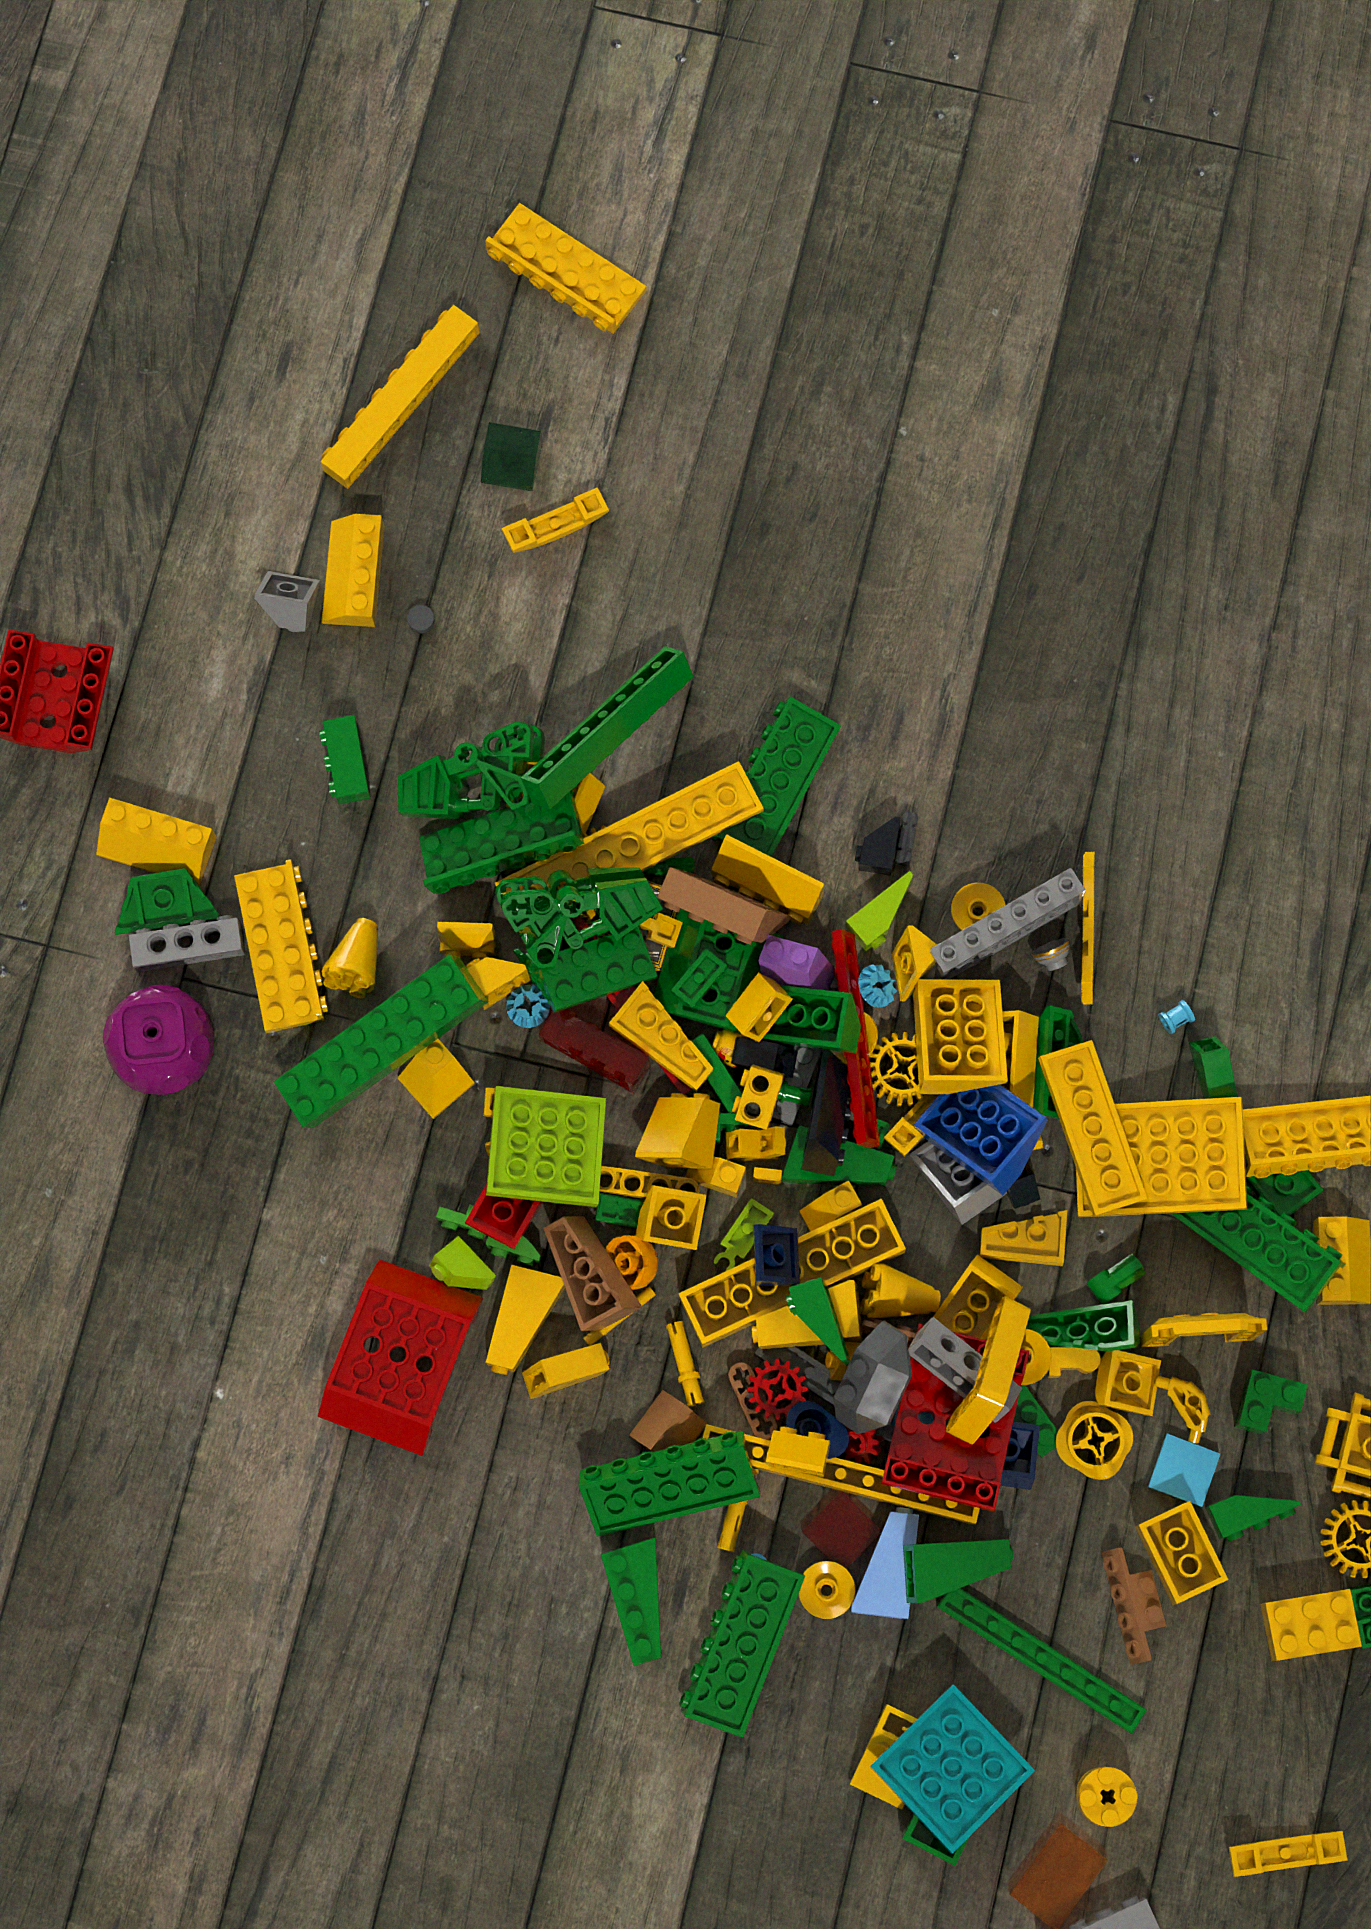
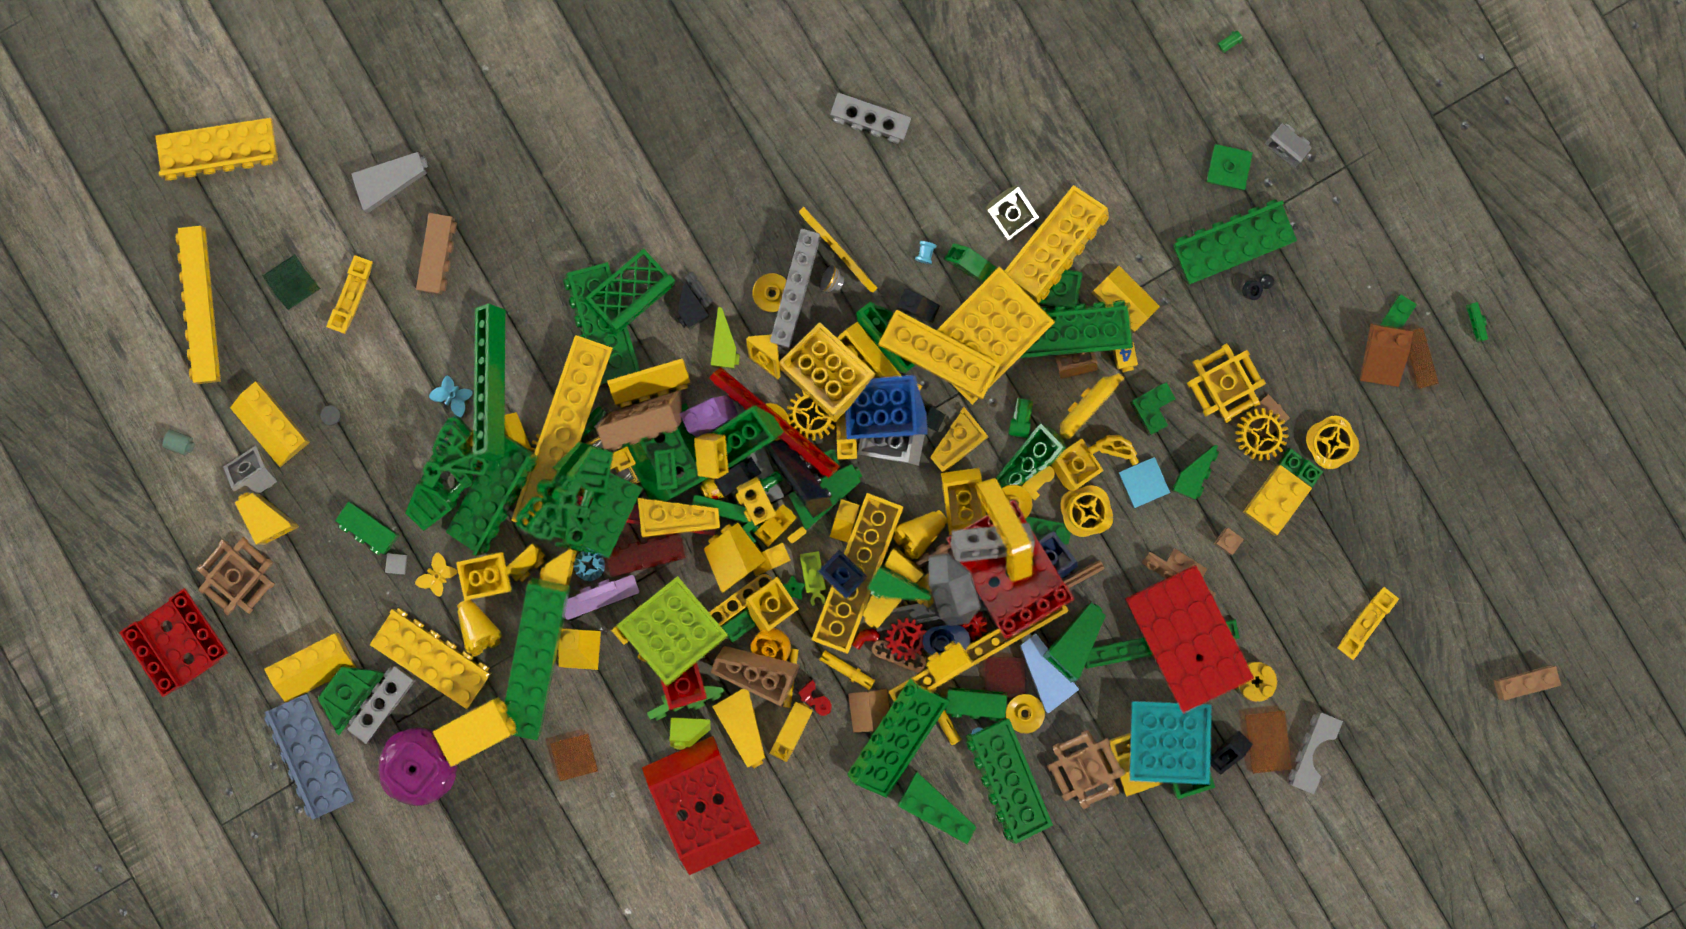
camera: 50 degrees left, 10 degrees up
medium azure gear [858,964,897,1008] -> none
yellow brick [1135,1501,1228,1605] -> none
none -> sand green brick [162,429,195,456]
none -> medium nougat brick [197,537,275,616]
none -> yellow slope [235,492,299,545]
none -> sand blue bracket [264,693,355,820]
none -> light grey slope [351,152,428,213]
none -> light grey tile [385,553,408,575]
none -> yellow piece [415,552,458,596]
none -> medium nougat brick [416,213,457,295]
none -> medium azure piece [429,376,473,417]
none -> yellow slope [433,697,517,767]
none -> yellow slope [456,552,511,601]
none -> clear orange tile [550,733,598,781]
none -> lavender bracket [565,575,640,620]
none -> green fence [585,249,675,335]
none -> green plate [783,576,805,600]
none -> red leg [798,678,832,716]
none -> light grey brick [830,93,911,144]
none -> red arm [852,629,880,650]
none -> black slope [897,288,940,323]
none -> green brick [946,687,1007,721]
none -> olive slope [985,186,1039,240]
none -> medium nougat brick [1047,730,1125,809]
none -> medium nougat slope [1055,352,1098,379]
none -> medium nougat axle [1062,560,1104,589]
none -> yellow brick [1113,342,1138,373]
none -> red piece [1125,565,1255,713]
none -> black slope [1210,731,1253,775]
none -> medium nougat brick [1214,528,1244,555]

